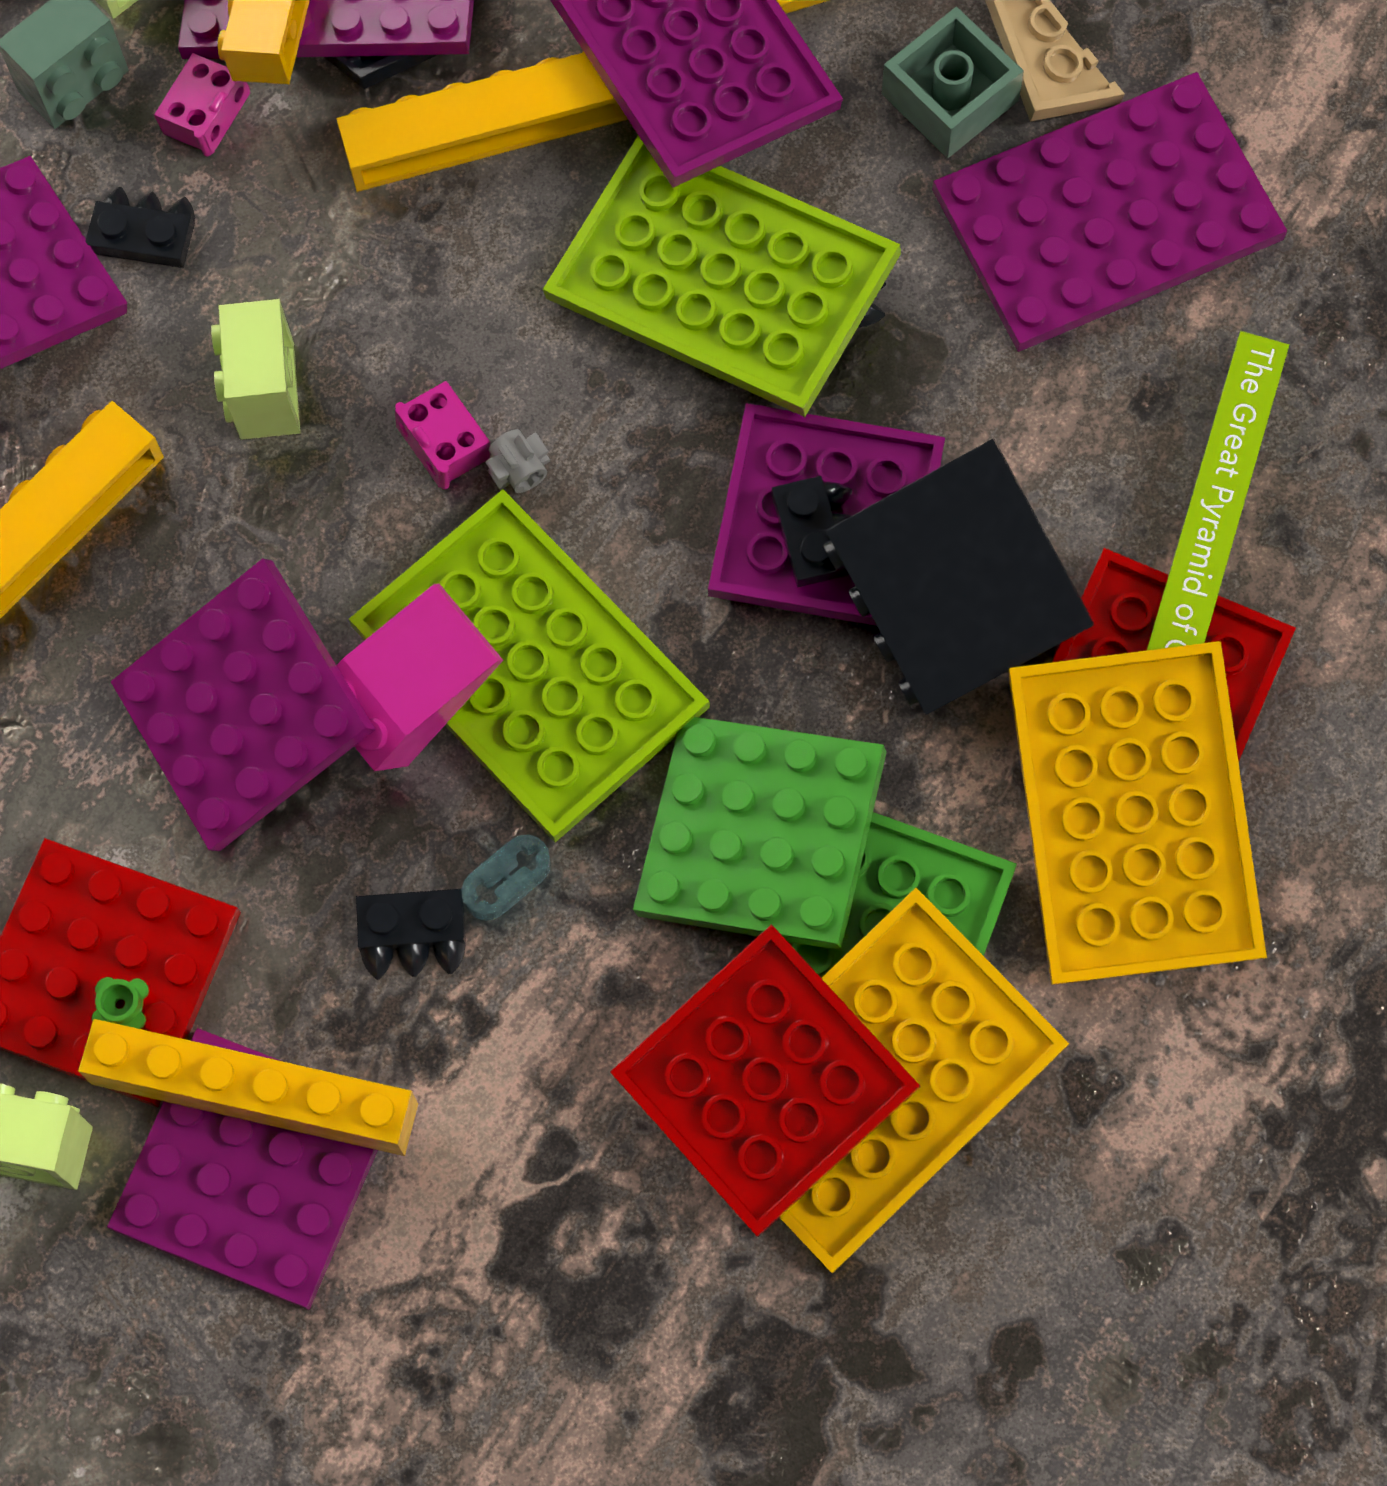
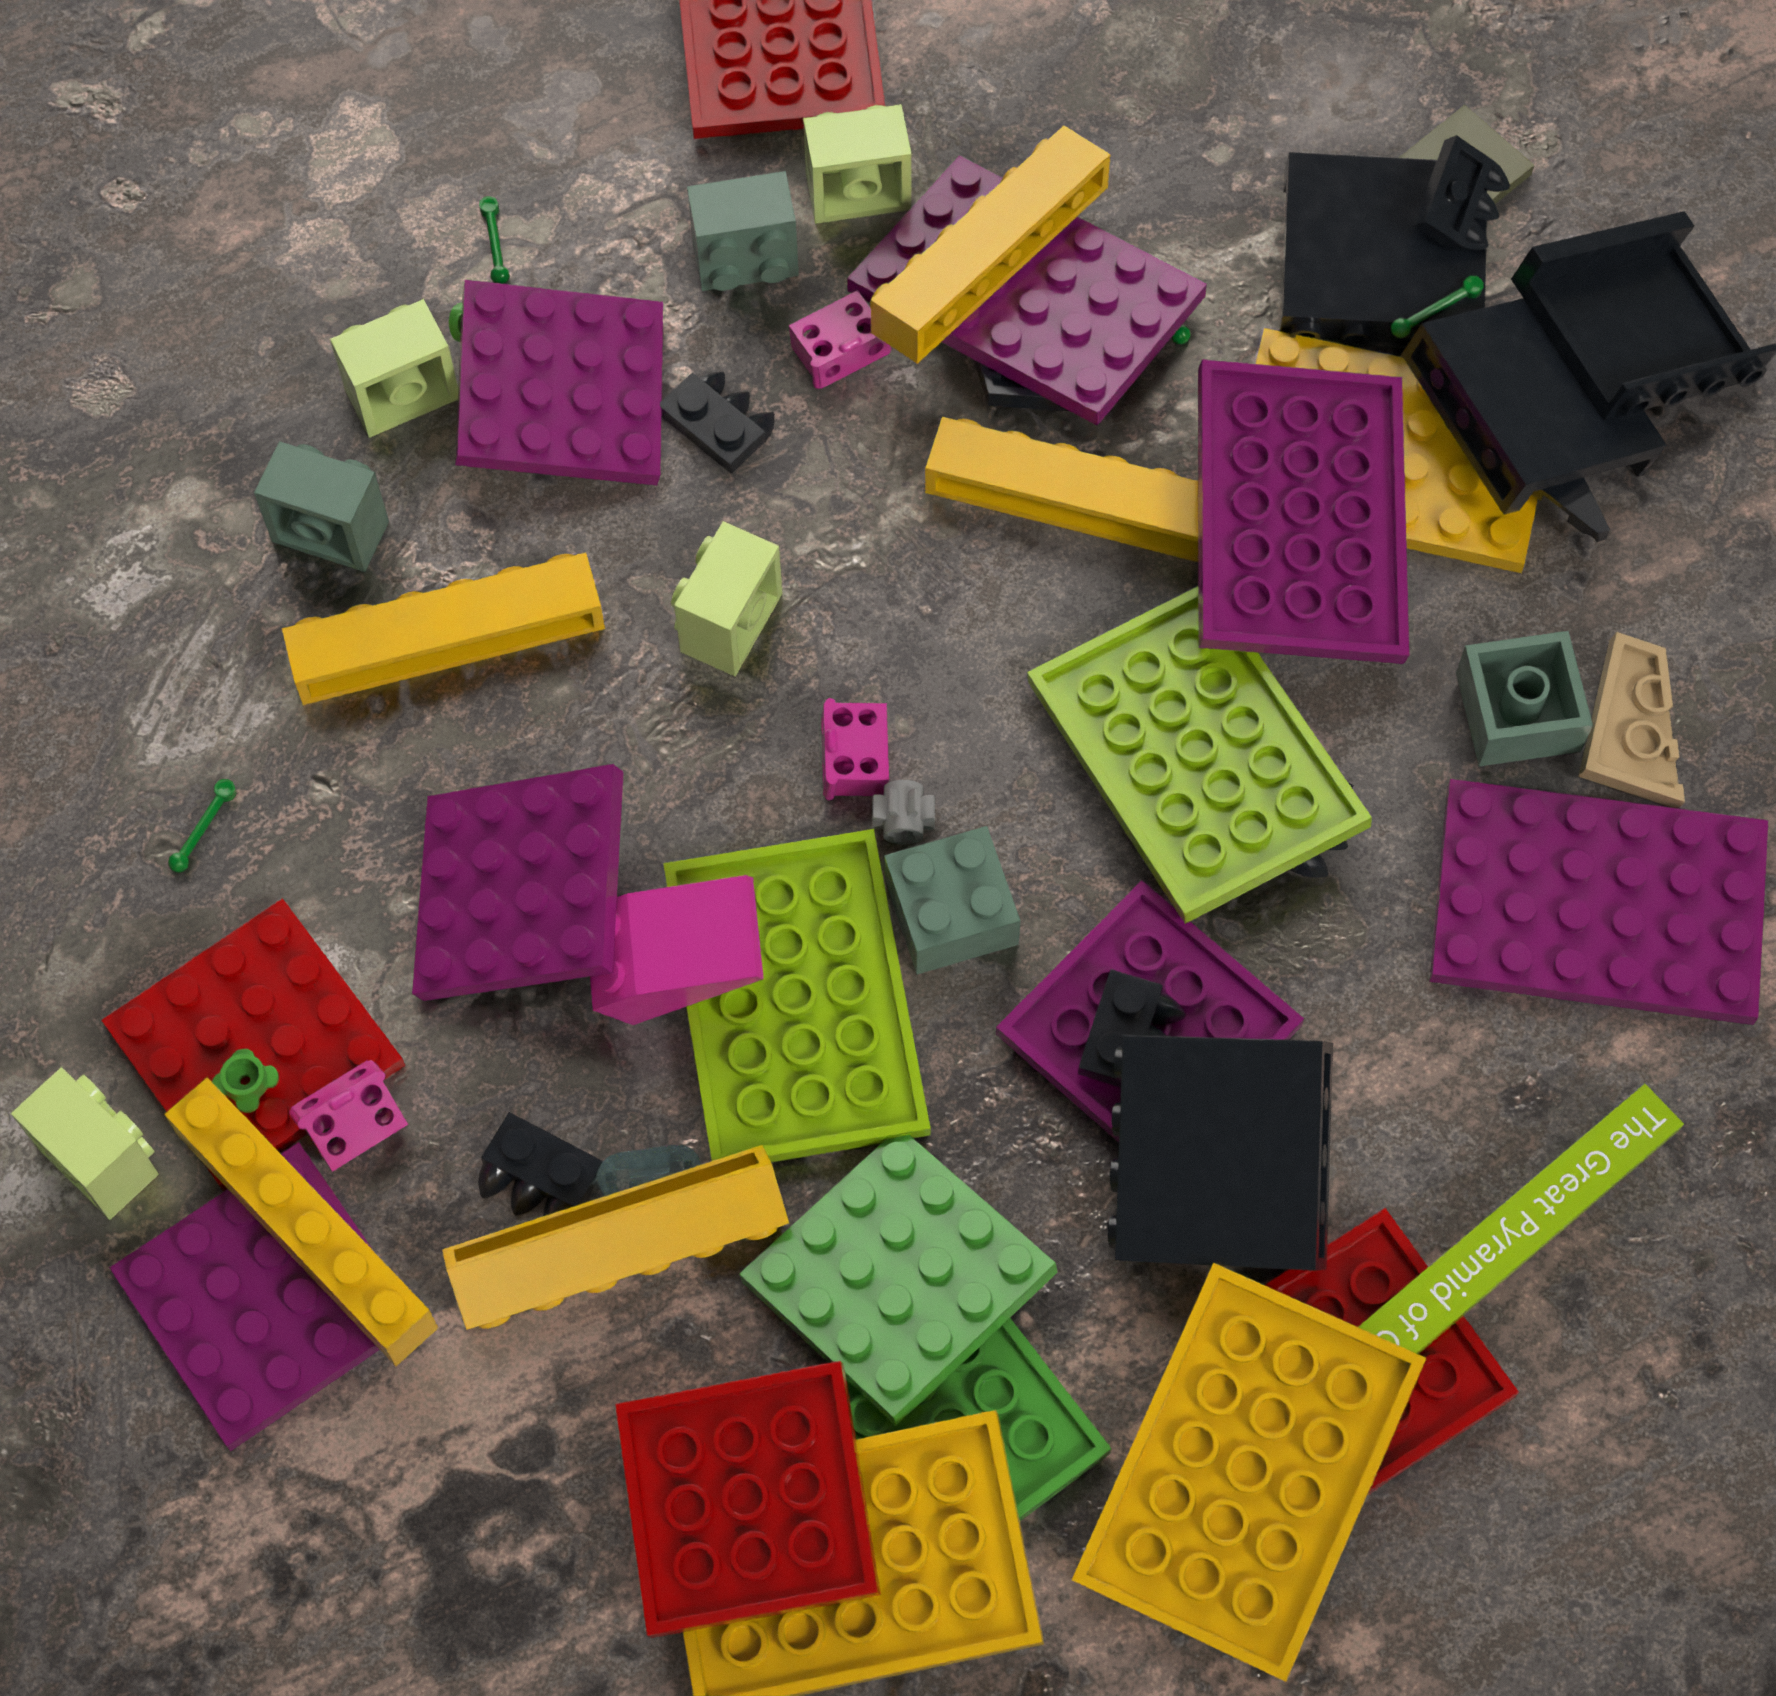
camera: 30 degrees right, 5 degrees down
none -> dark pink piece [289,1060,408,1172]
none -> yellow brick [442,1145,789,1330]
none -> sand green brick [884,826,1021,975]

